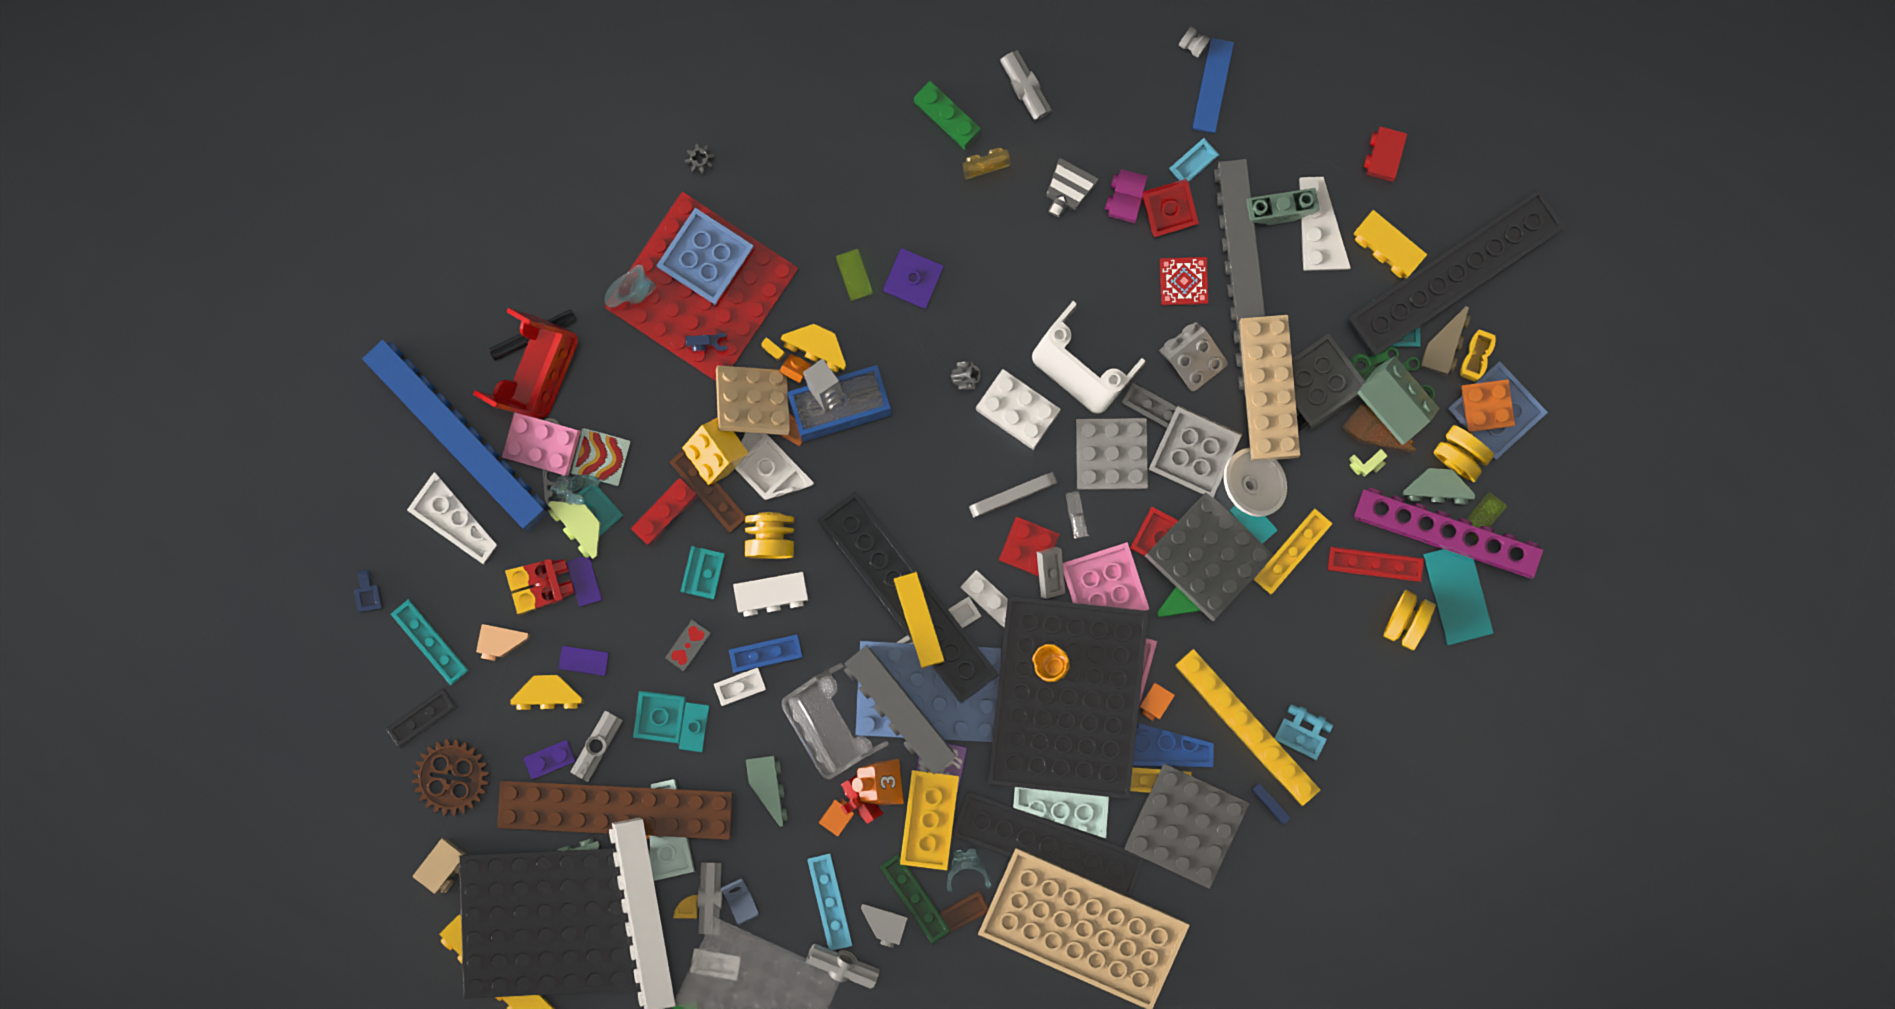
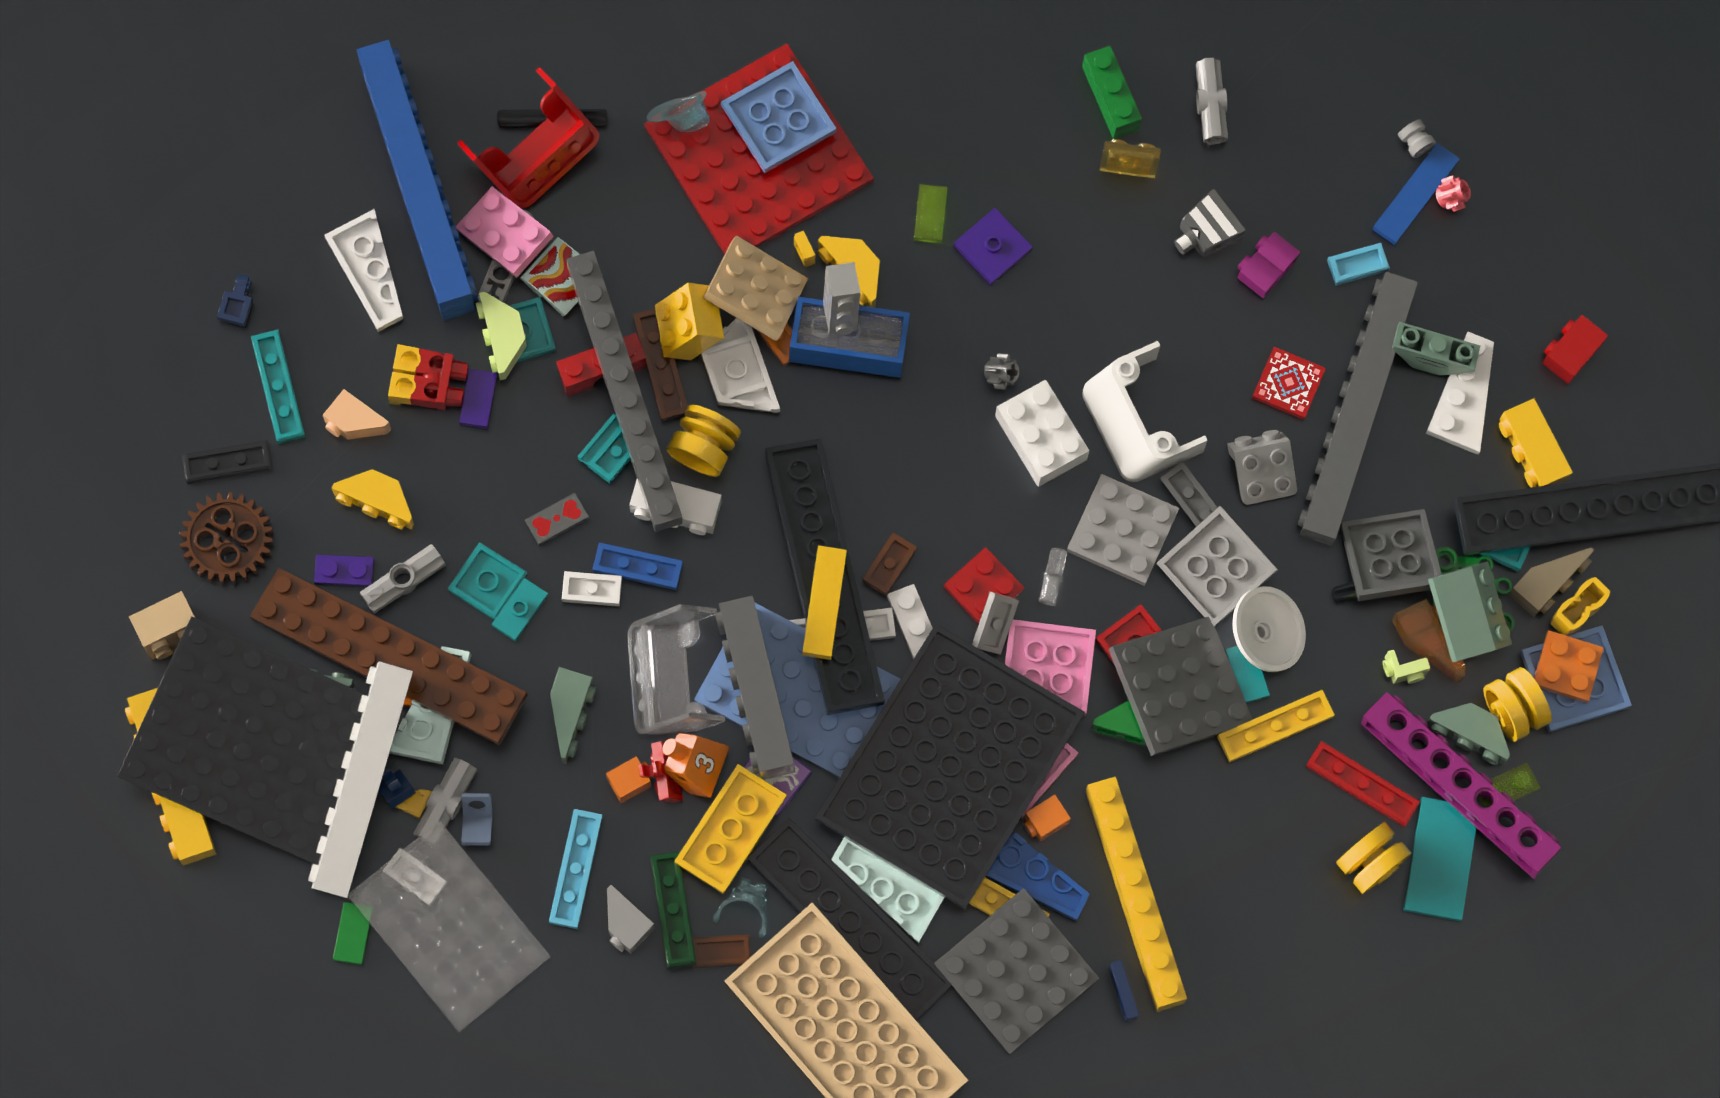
camera: 15 degrees right, 10 degrees down
clear light blue helmet [550,475,600,505] -> none
dark purple tile [559,646,609,676] -> none
dark grey gear [685,144,714,174] -> none
dark blue plate [686,333,728,352] -> none
orange plate [780,353,811,383] -> none
light grey piece [806,944,880,989] -> none
light grey beam [969,472,1058,518] -> none
light orange hair [1032,644,1070,682] -> none
red plate [1142,179,1199,237] -> none
tan brick [1239,315,1300,462] -> none
medium azure plate [1274,704,1333,760] -> none
none -> dark blue tile [379,768,416,809]
none -> dark grey brick [567,250,682,532]
none -> reddish brown plate [862,532,917,596]
none -> coral gear [1436,176,1471,212]

